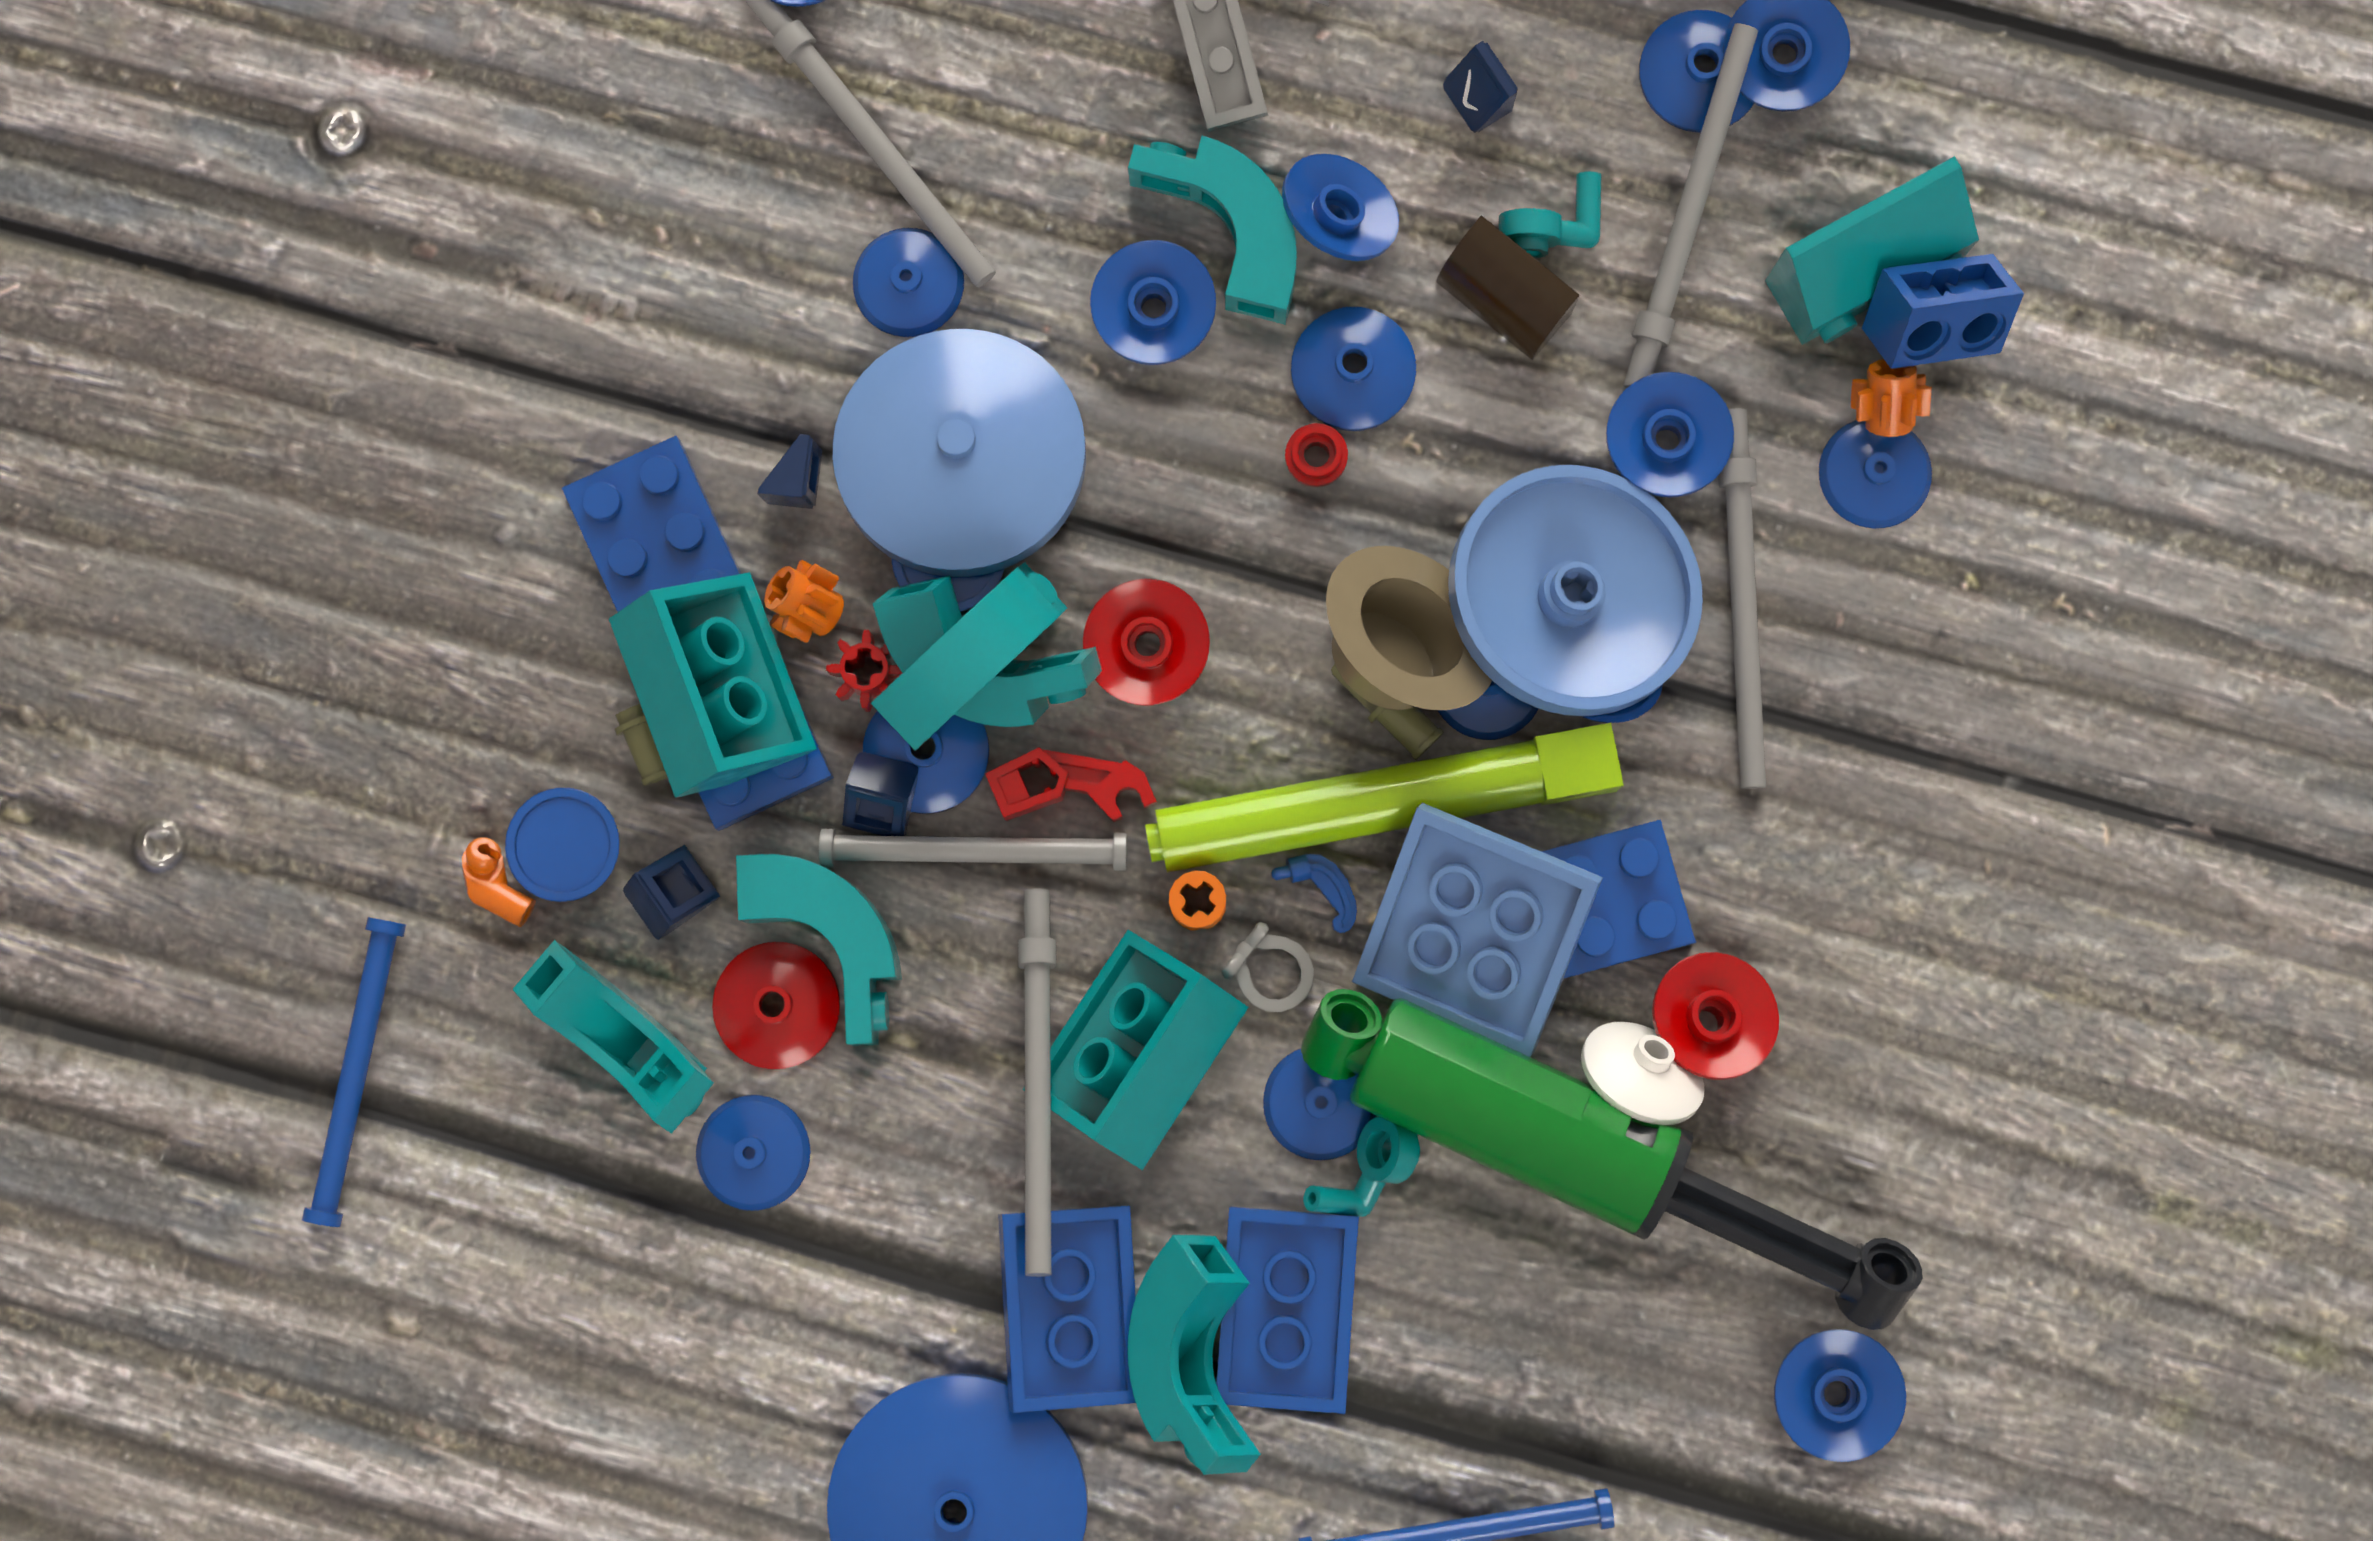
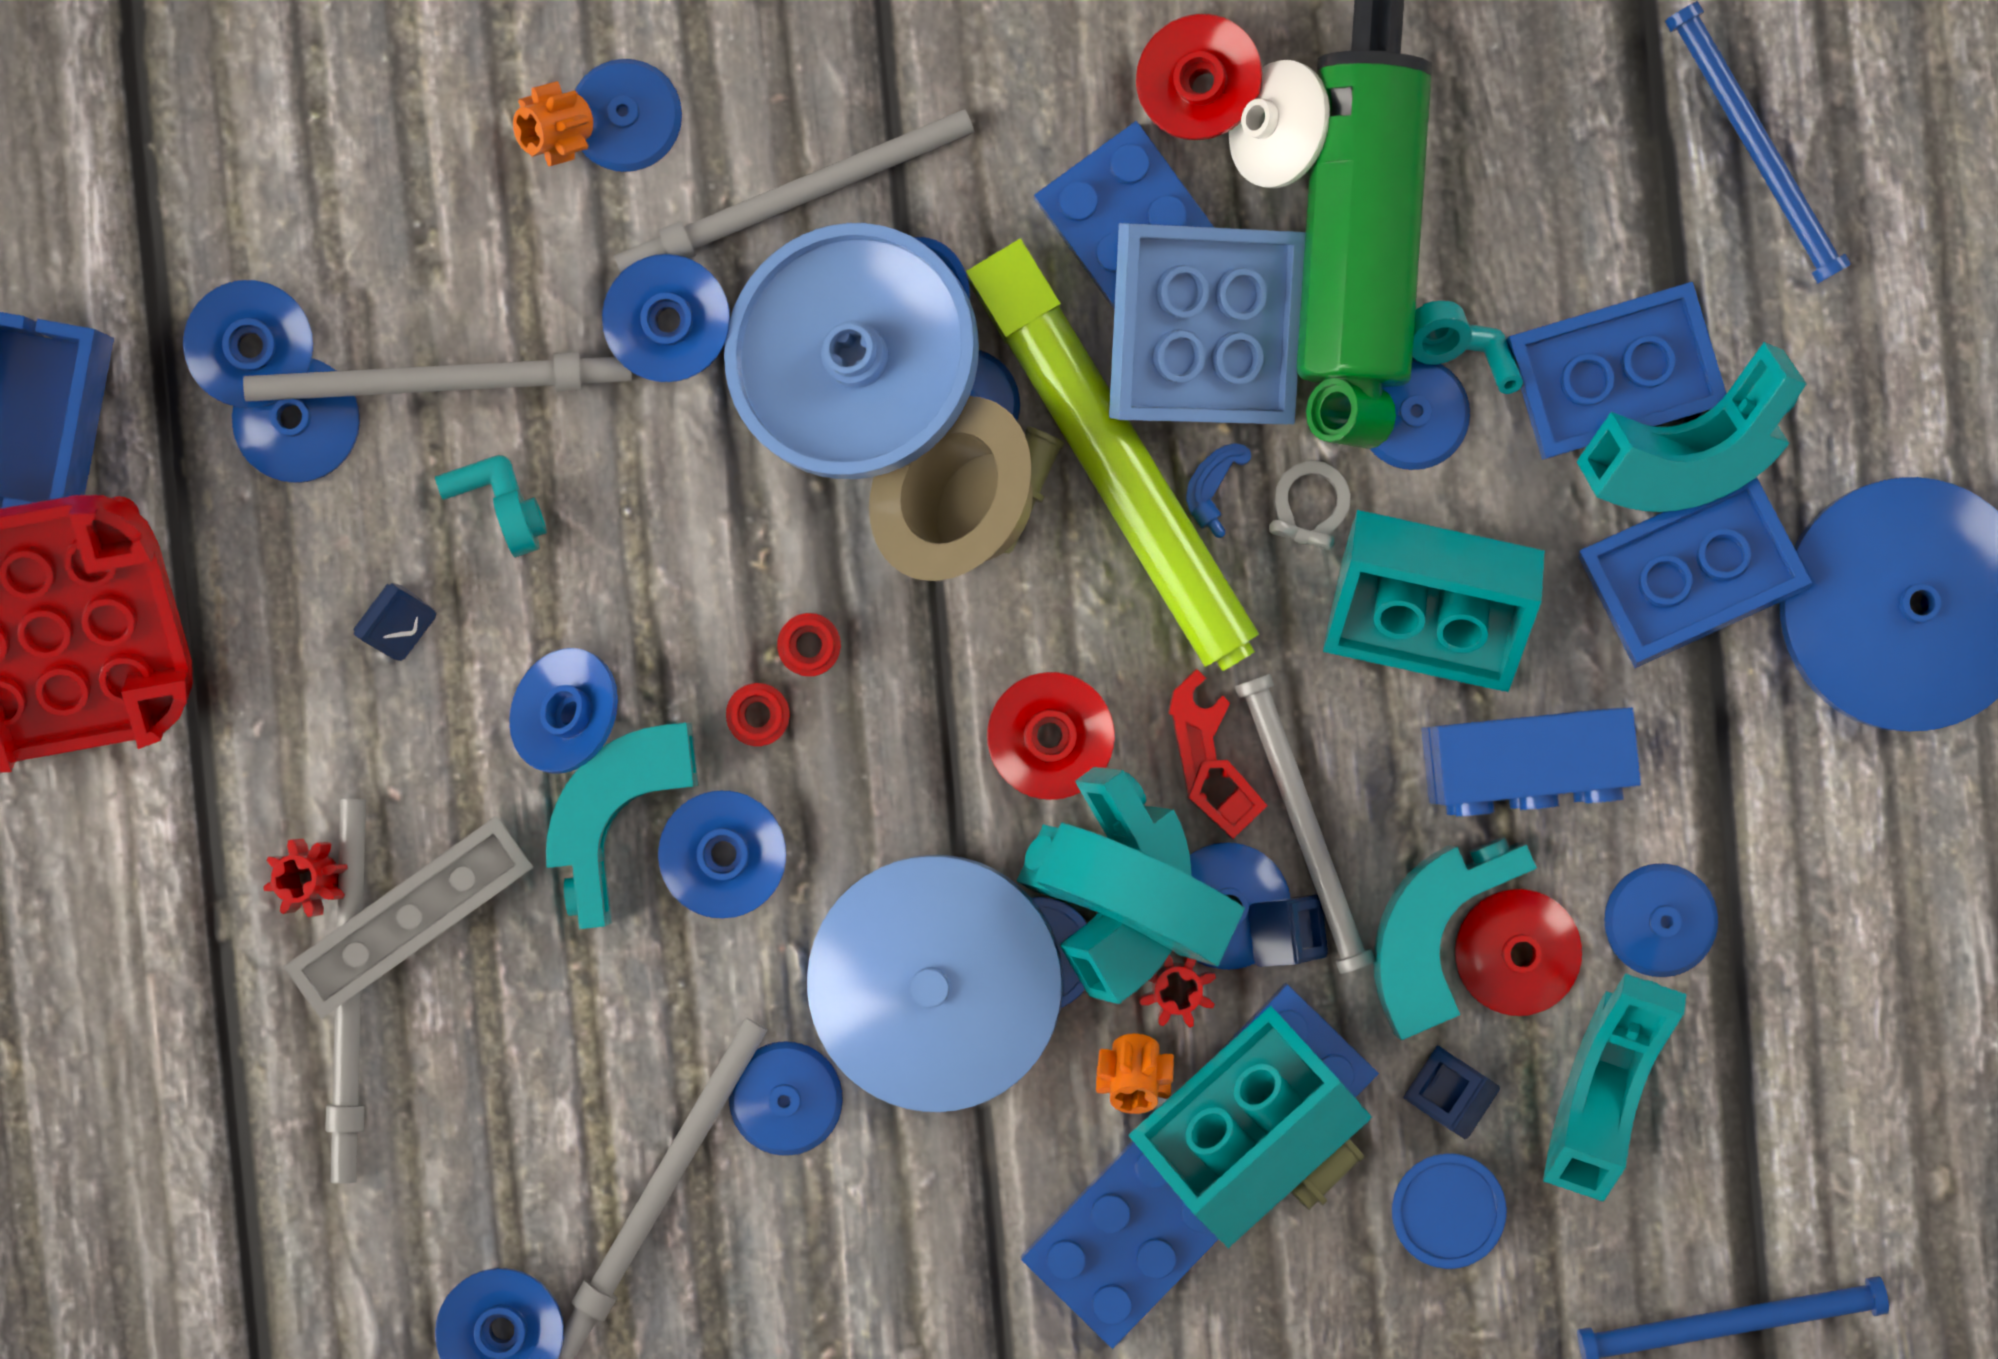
camera: 125 degrees left, 5 degrees up
orange arm [462,837,536,927] -> none
dark blue slope [757,434,822,509] -> none
light grey bar [1018,888,1056,1277] -> none
orange bush [1169,870,1226,931] -> none
blue dish [1291,307,1416,431] -> none
dark brown brick [1436,215,1580,360] -> none
teal slope [1765,156,1979,345] -> none
blue brick [1862,254,2024,369] -> none
none -> red plate [726,683,790,747]
none -> blue piece [1421,707,1641,817]

